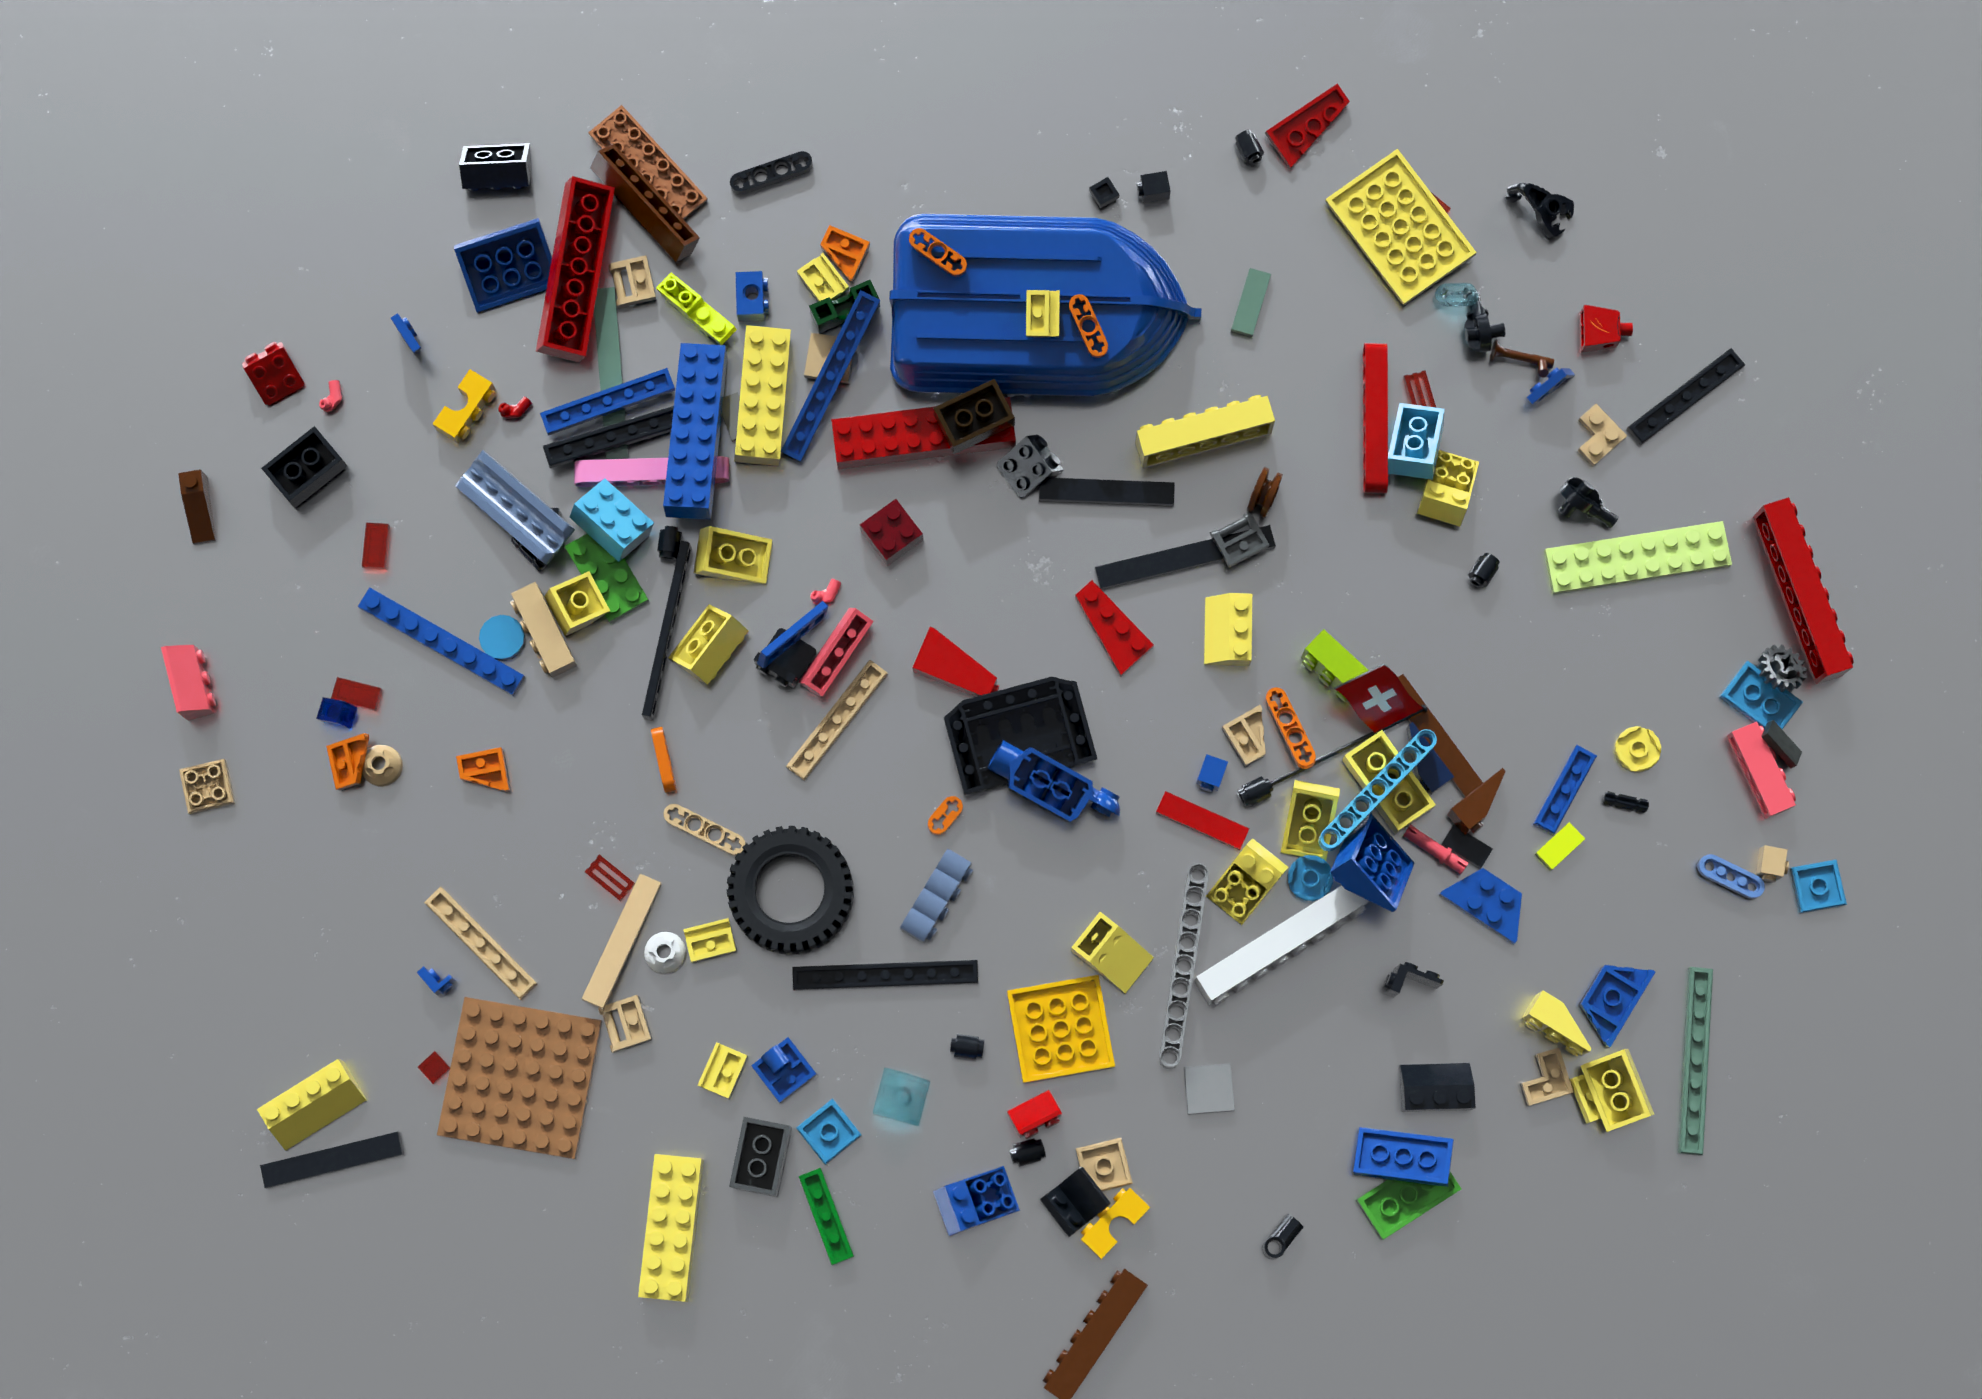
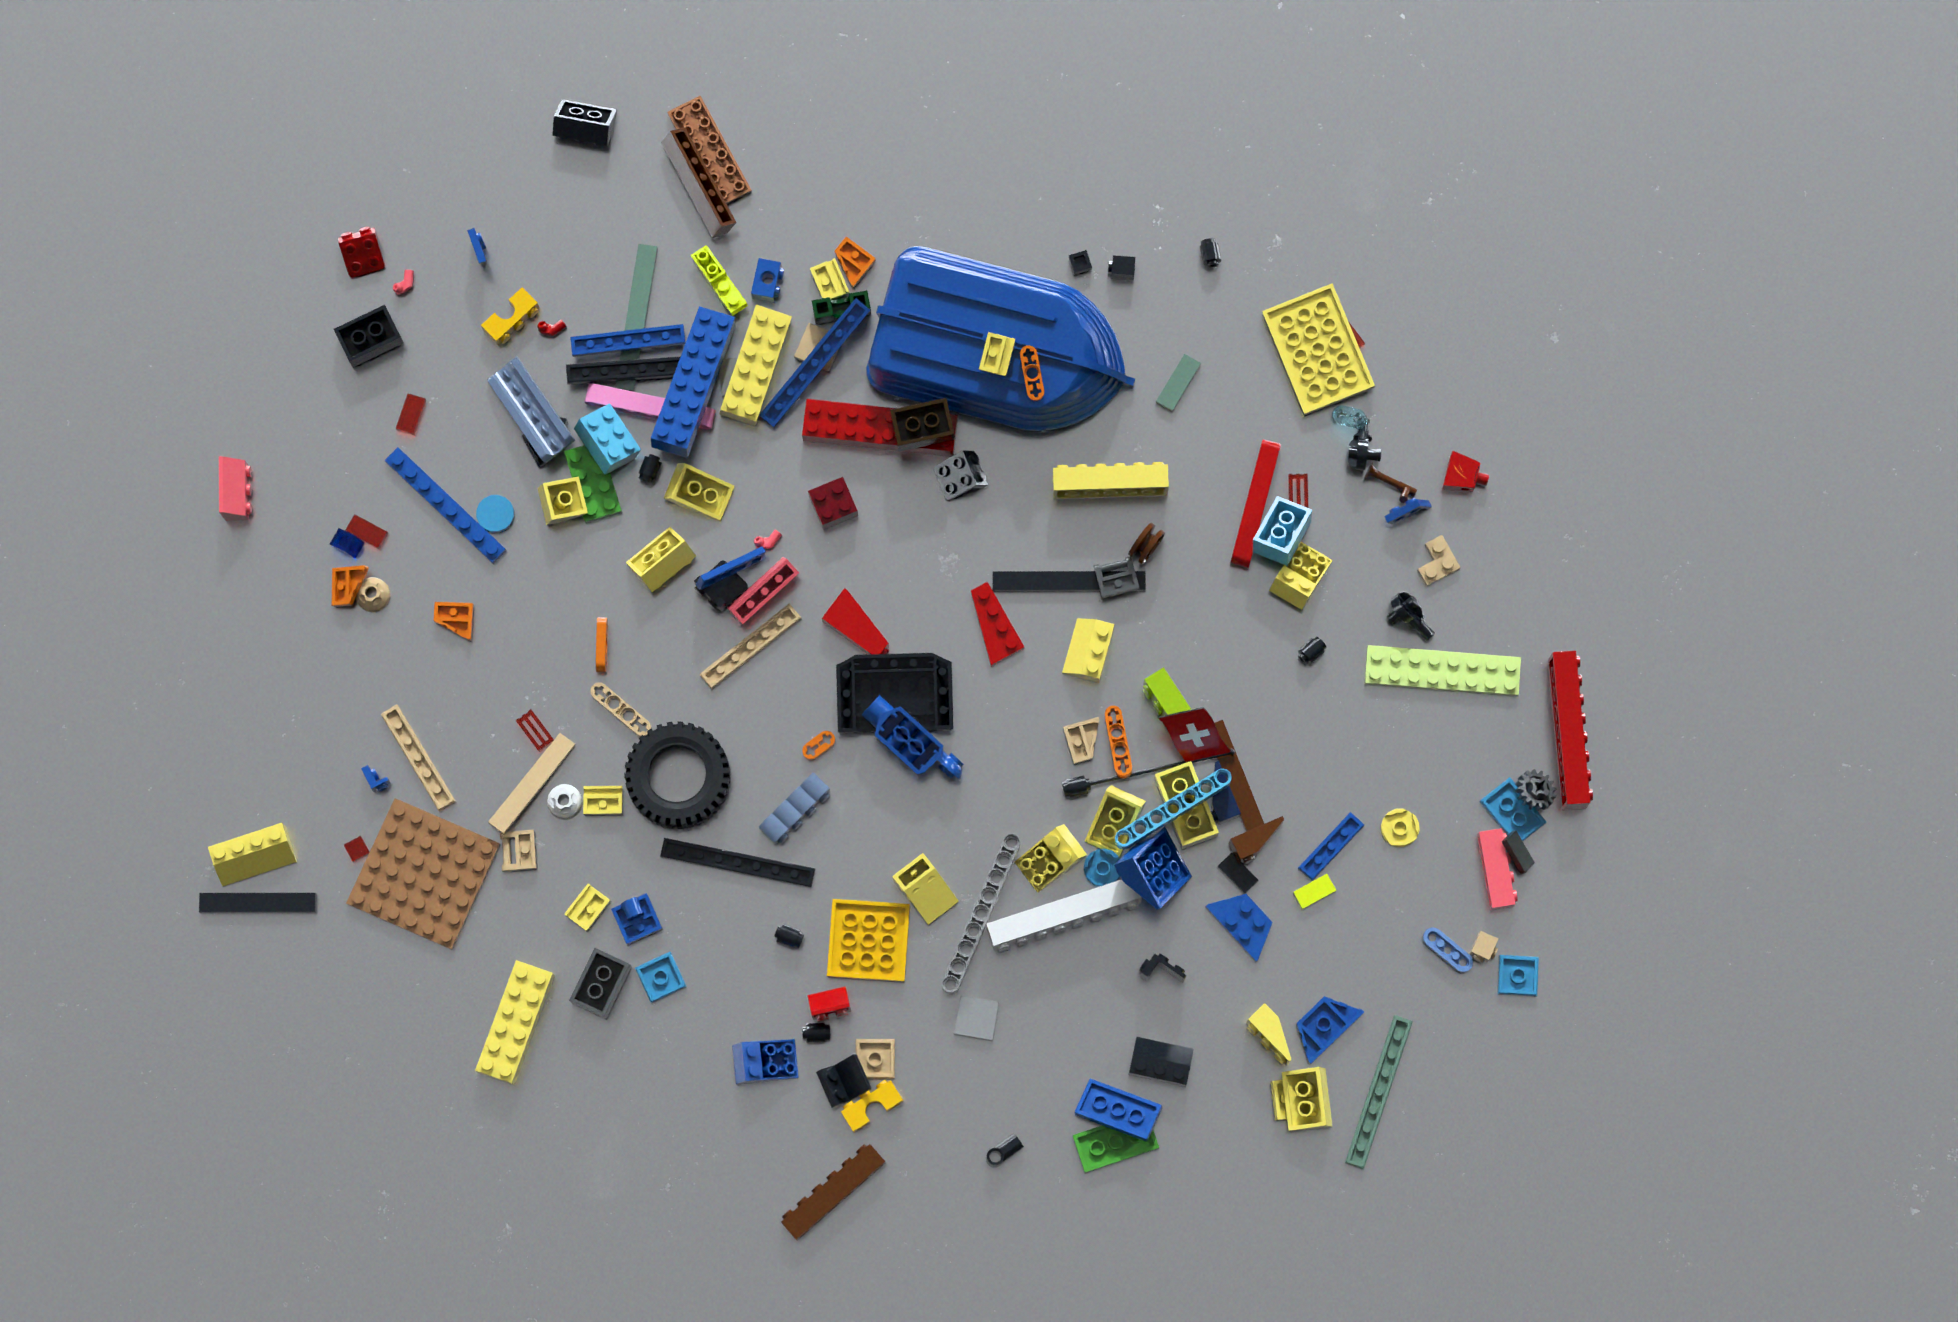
camera: 15 degrees right, 0 degrees up
reddish brown slope [178,469,216,544] -> none
tan tile [179,759,235,815] -> none
blue slope [454,218,552,312] -> none
tan brick [510,582,577,678] -> none
red brick [536,176,615,362] -> none
tan plate [608,255,656,309] -> none
black tile [642,540,692,721] -> none
black beam [730,151,813,195] -> none
green plate [799,1168,854,1265] -> none
clear light blue slope [873,1068,931,1127] -> none
orange beam [909,228,967,277] -> none
black tile [1039,477,1175,506] -> none
red tile [1156,791,1250,850] -> none
blue brick [1196,754,1228,792] -> none
red wing [1265,83,1350,169] -> none
coral pin [1403,824,1469,875] -> none
black animal [1505,183,1574,238] -> none
tan plate [1521,1048,1574,1106] -> none
black axle [1603,791,1649,813] -> none
black tile [1627,348,1745,445] -> none

